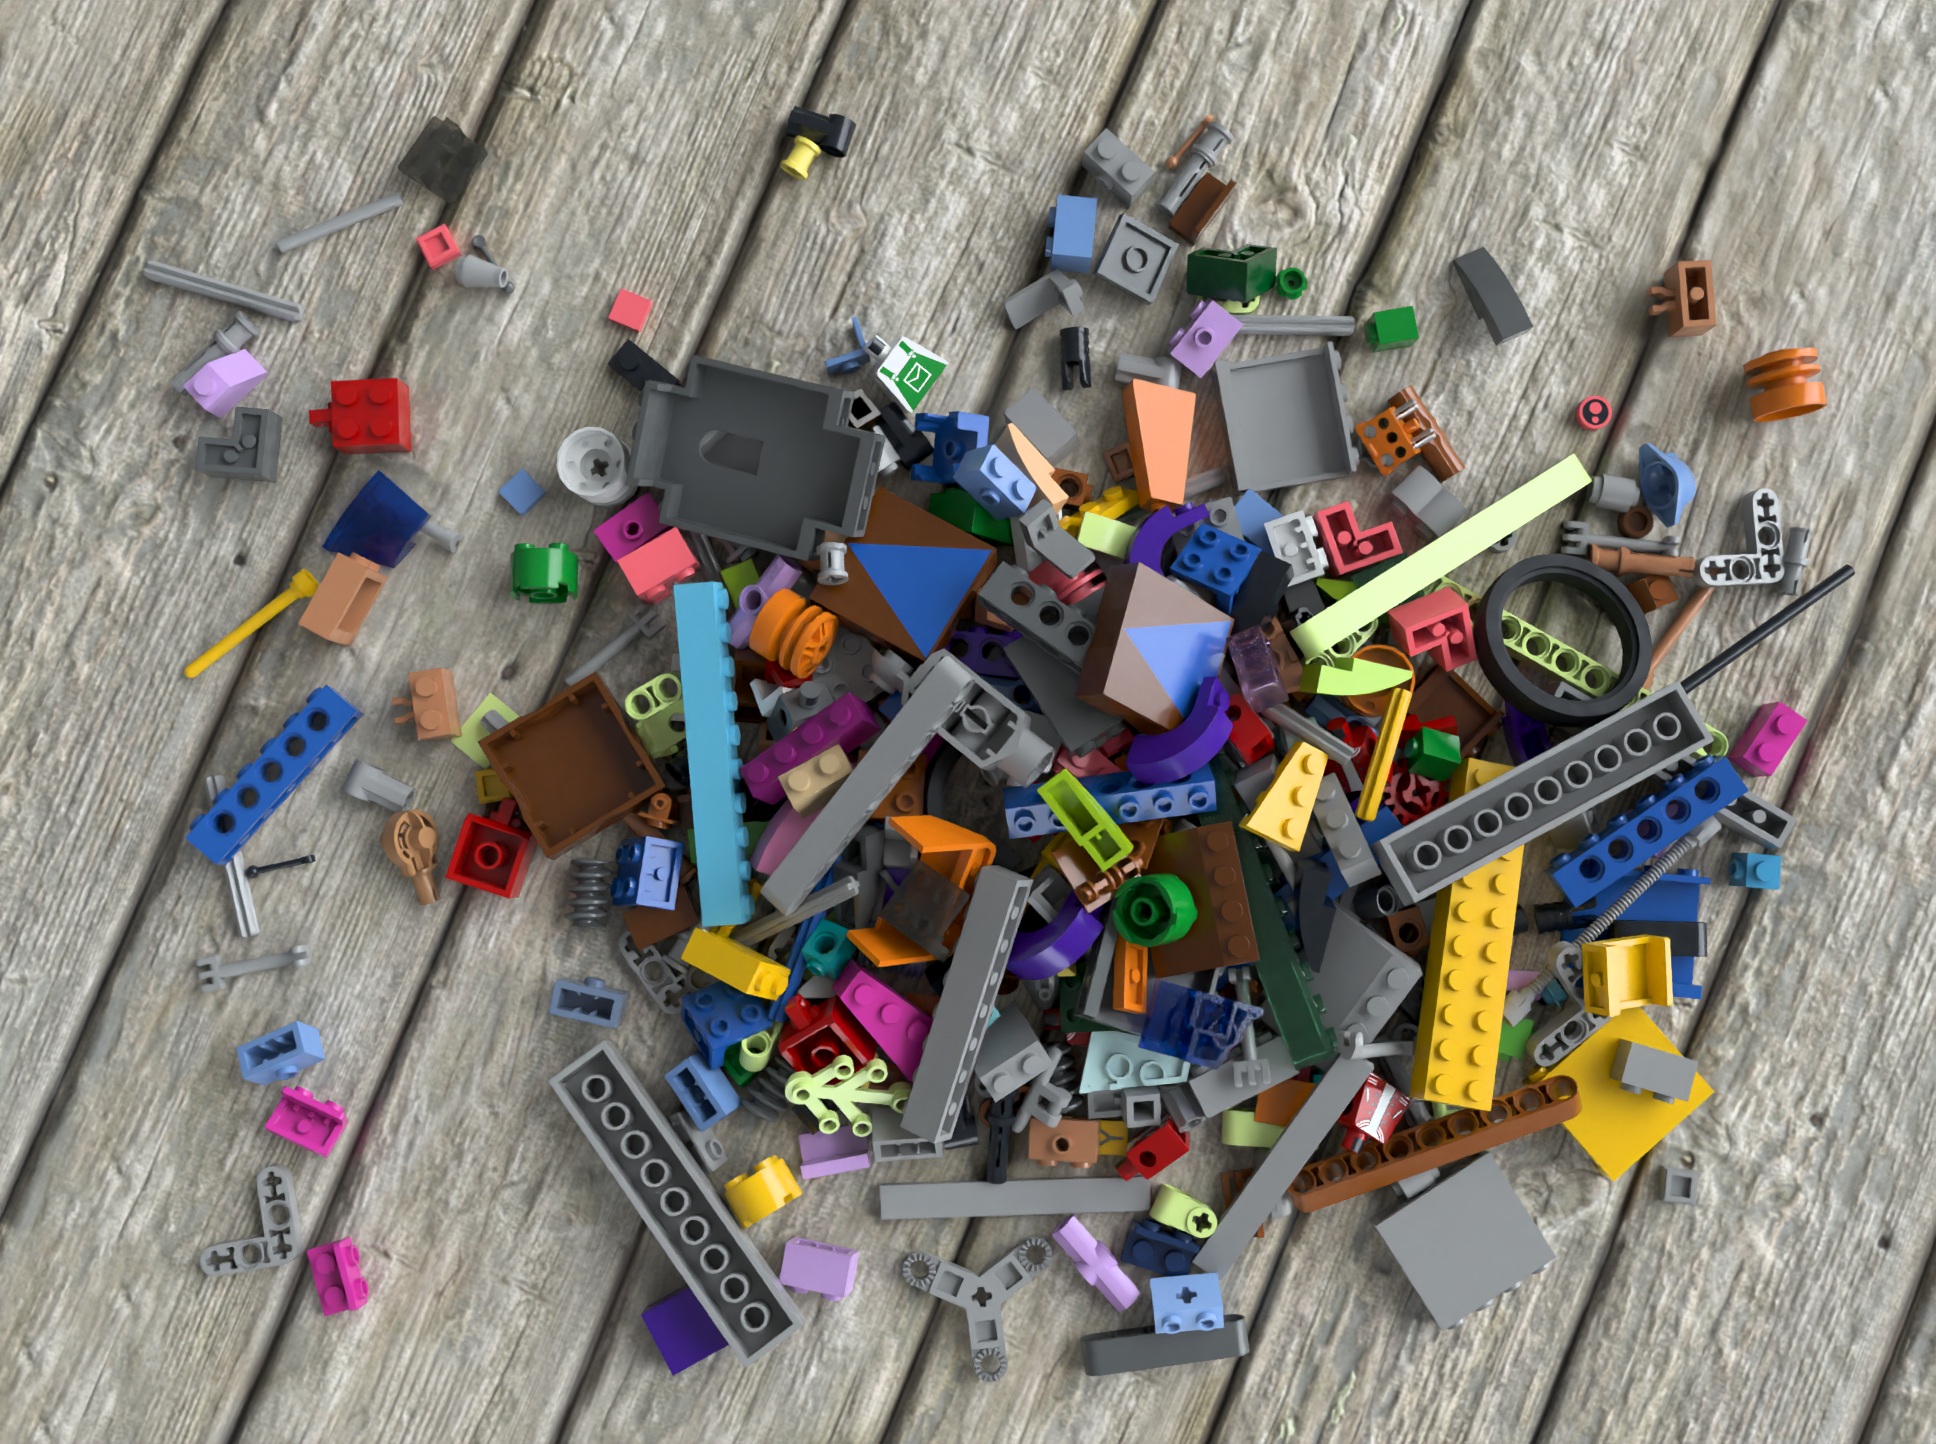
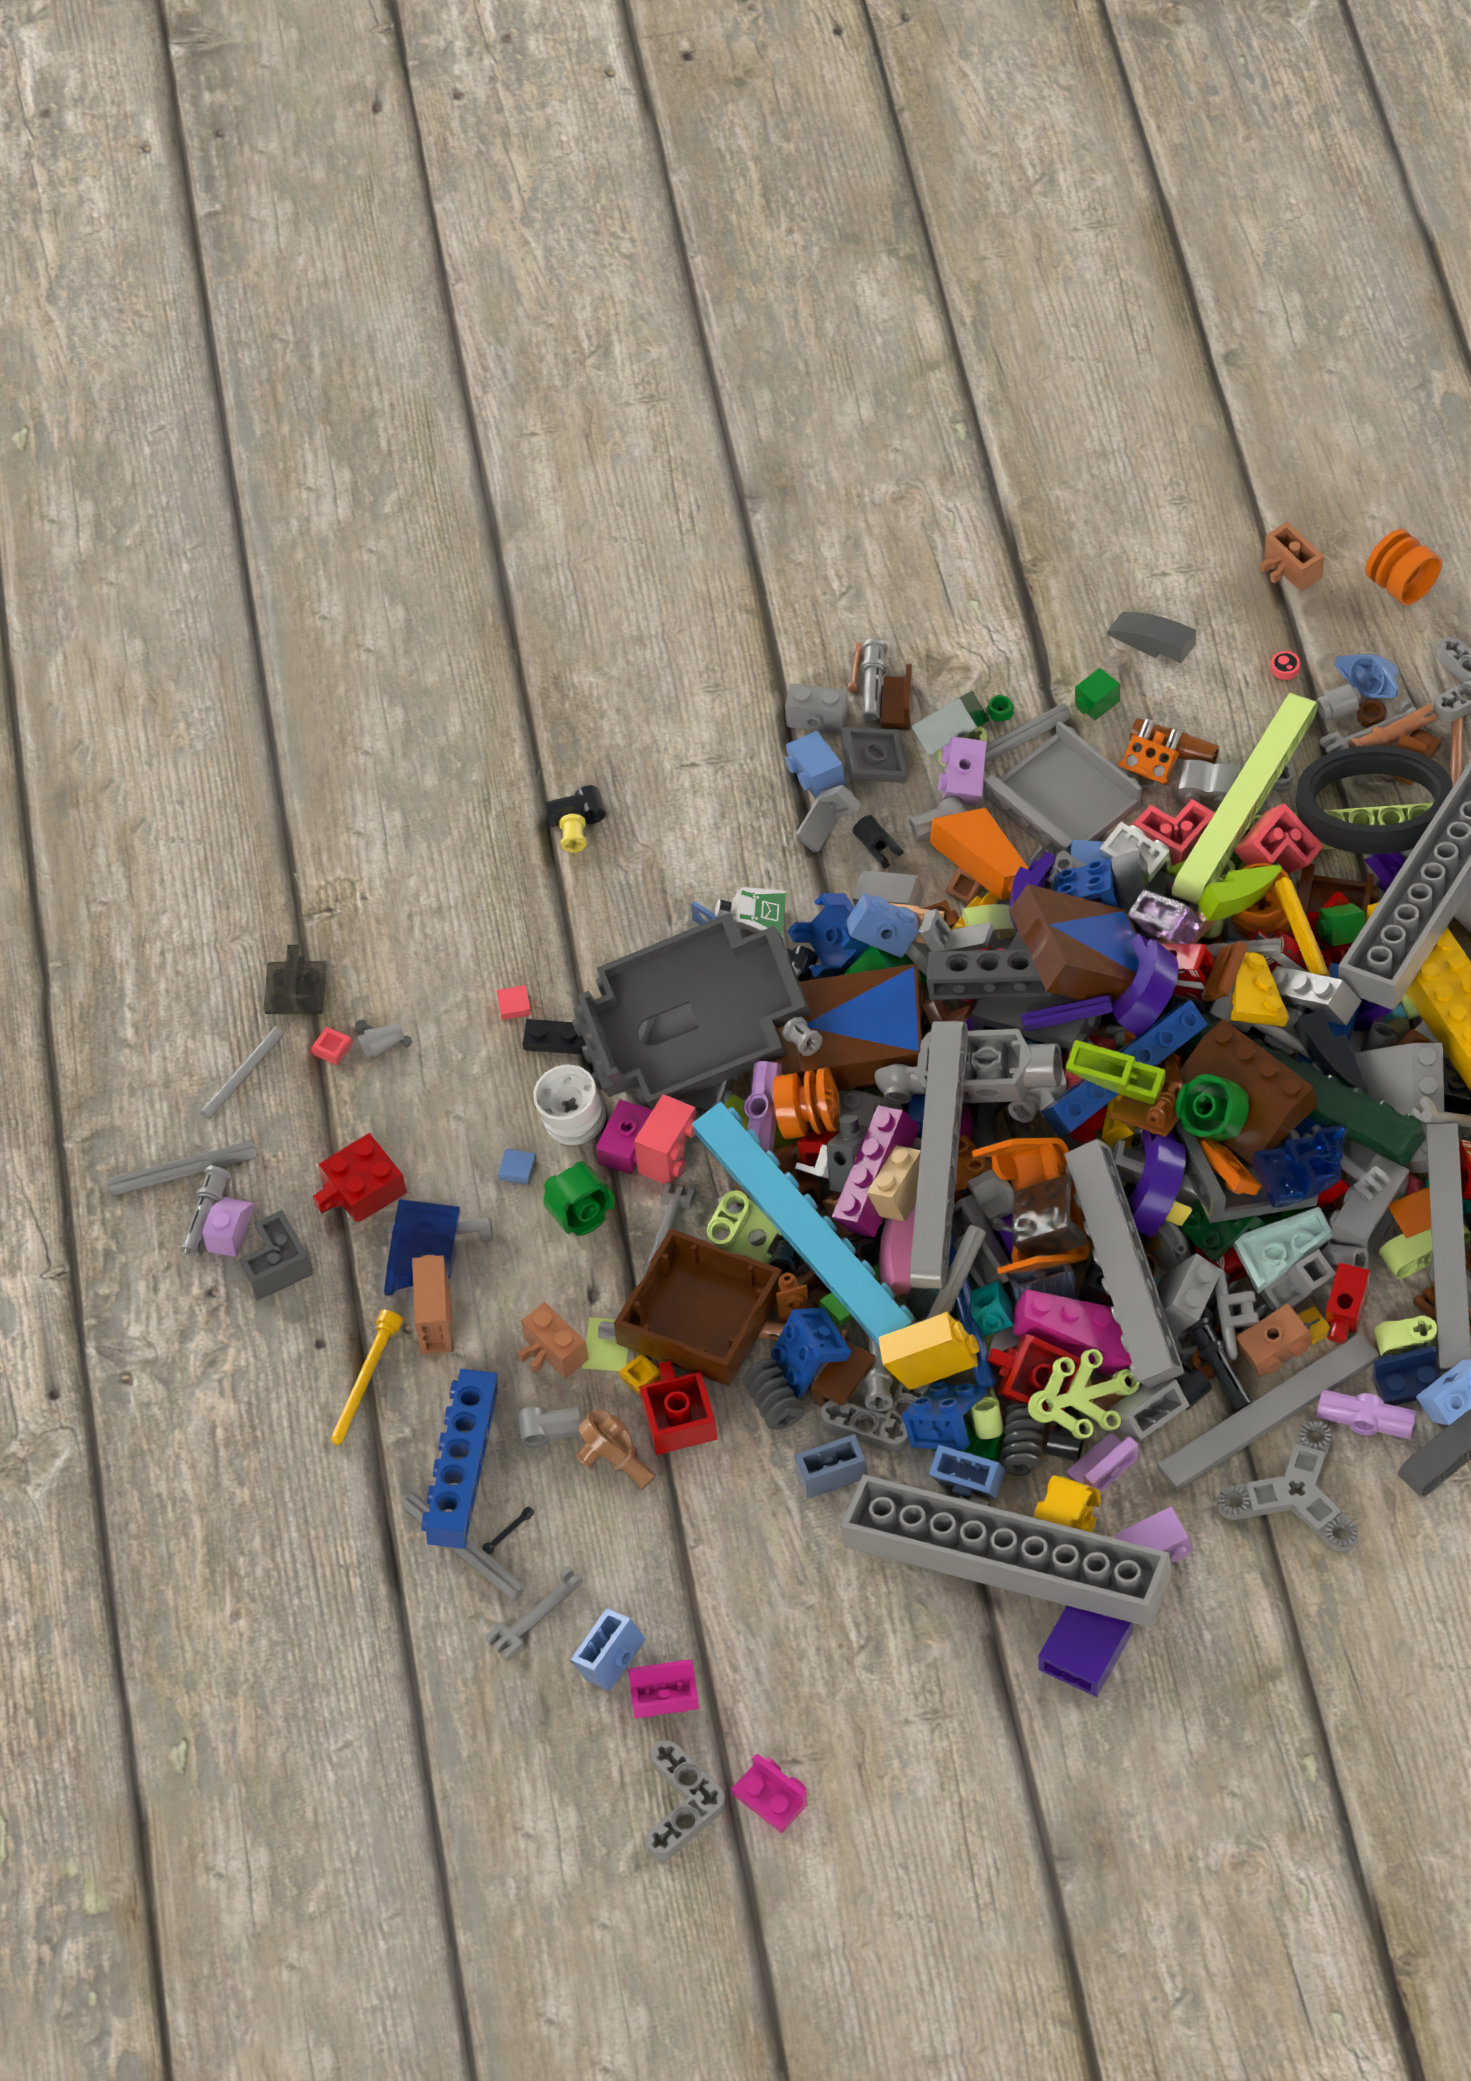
camera: 25 degrees left, 30 degrees down
none -> dark purple axle [1021,995,1113,1031]
none -> dark orange tile [1201,940,1248,1002]

